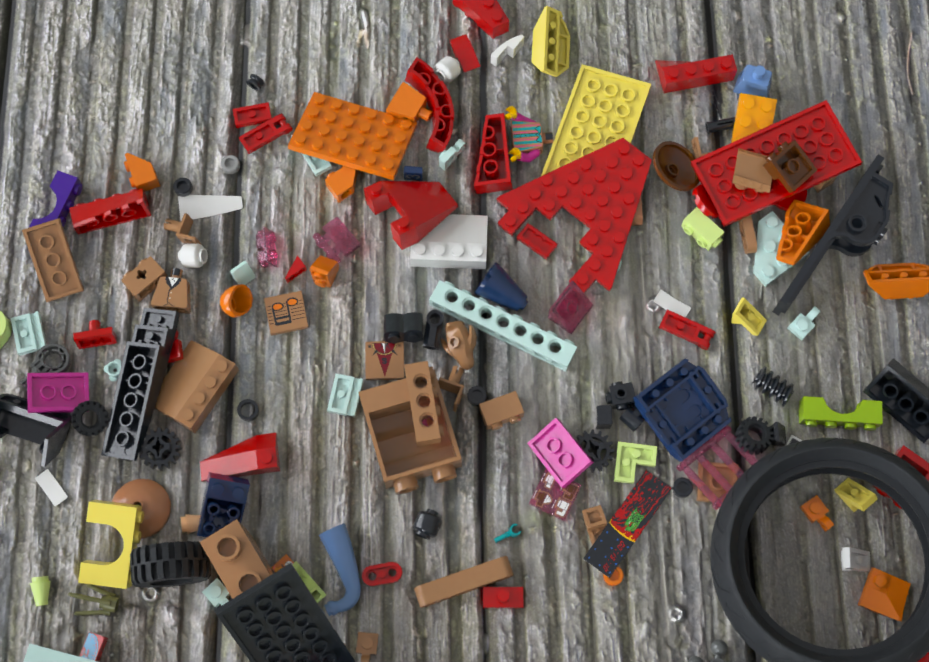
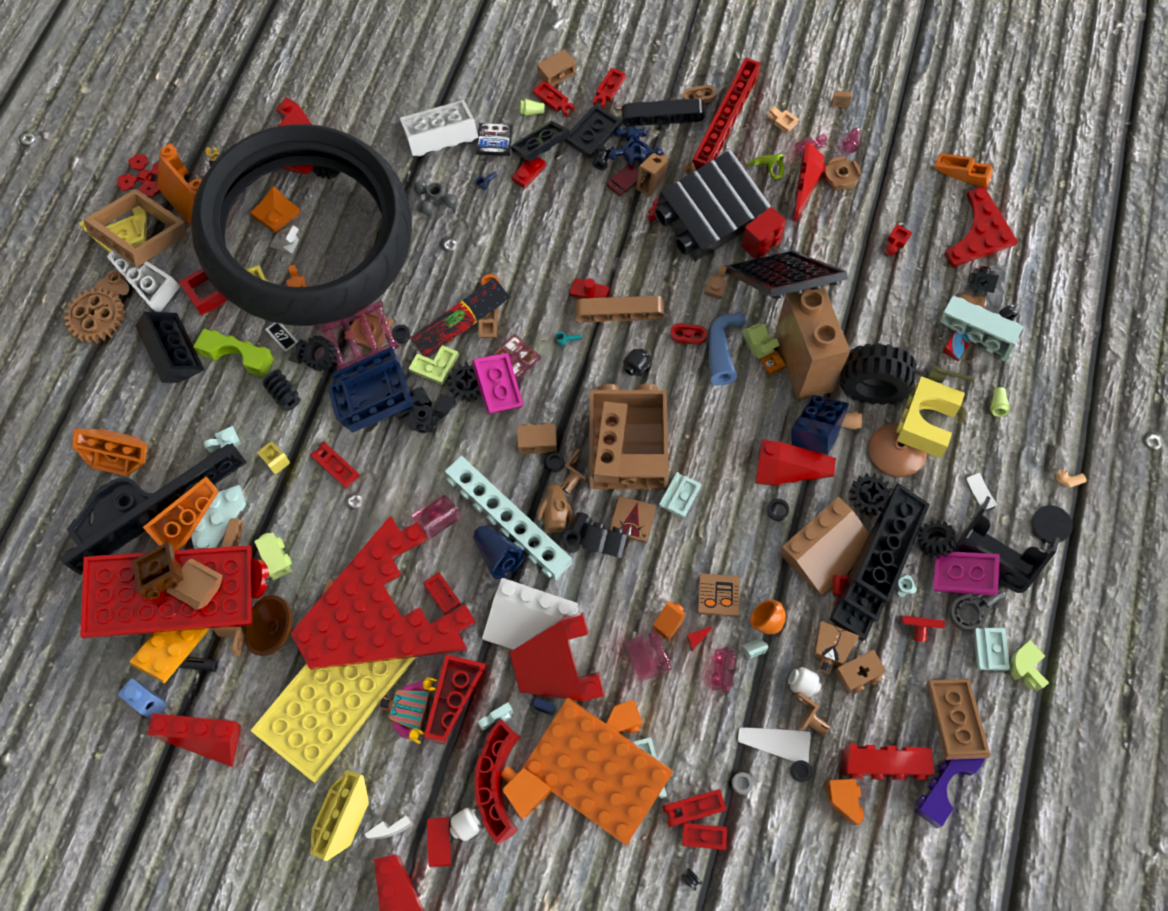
camera: 160 degrees left, 5 degrees down
white sticker [654,289,691,317] -> none

